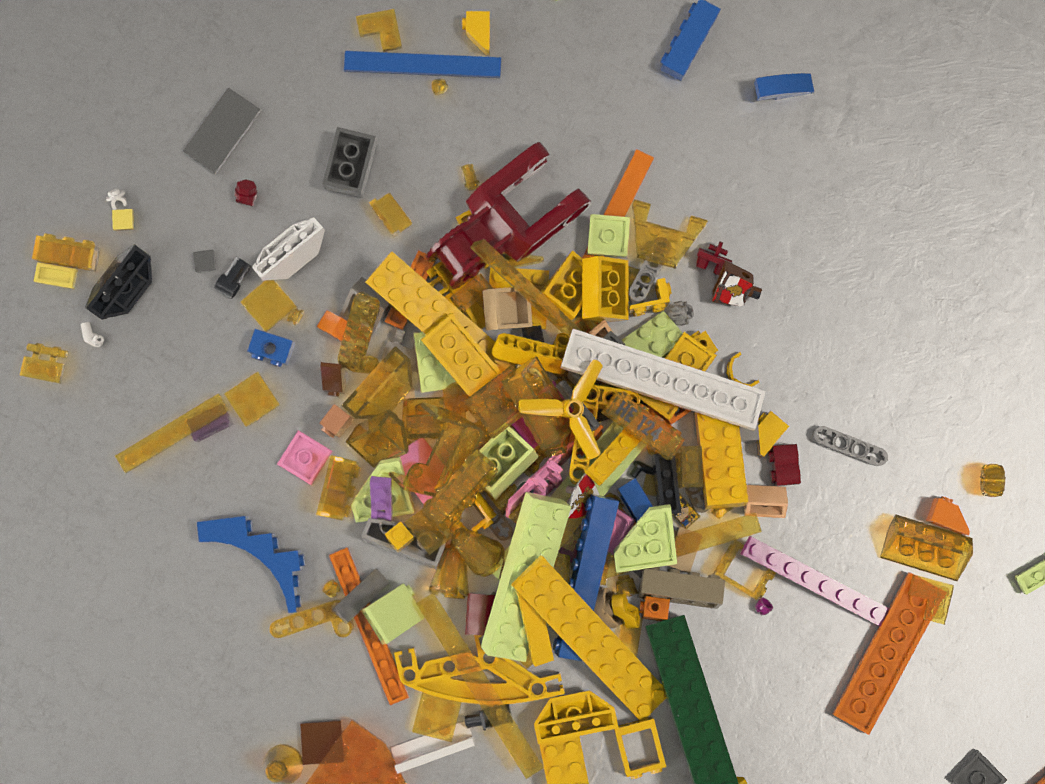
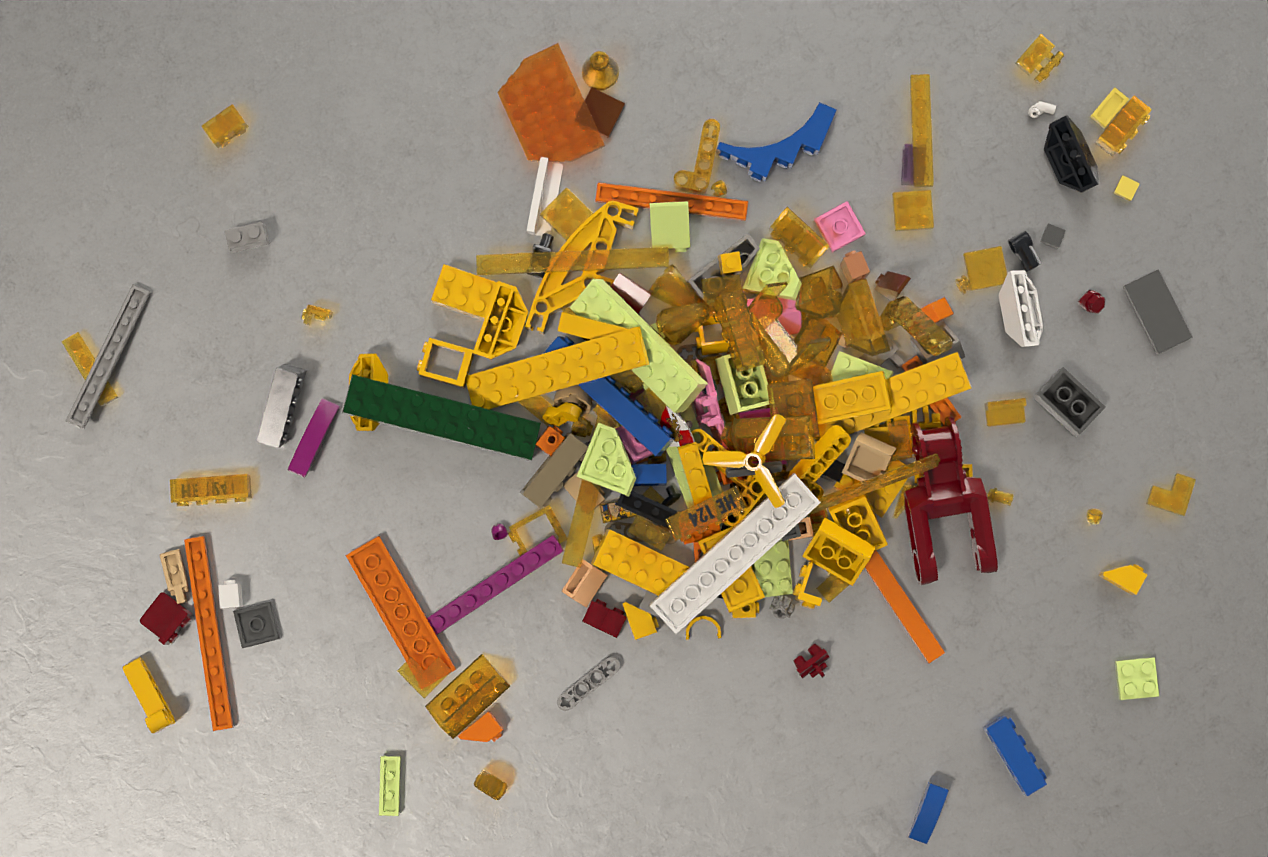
camera: 125 degrees right, 0 degrees up
white plate [106,188,127,210] -> none
blue brick [247,329,296,367] -> none
flat silver tile [332,568,390,624] -> none
blue tile [344,51,501,78] -> none
medium lavender plate [370,476,393,521] -> none
yellowish green plate [587,214,630,258] -> none
light grey beam [629,238,671,304] -> none
clear yellow wing [632,199,708,269] -> none
torso [712,261,762,306] -> none

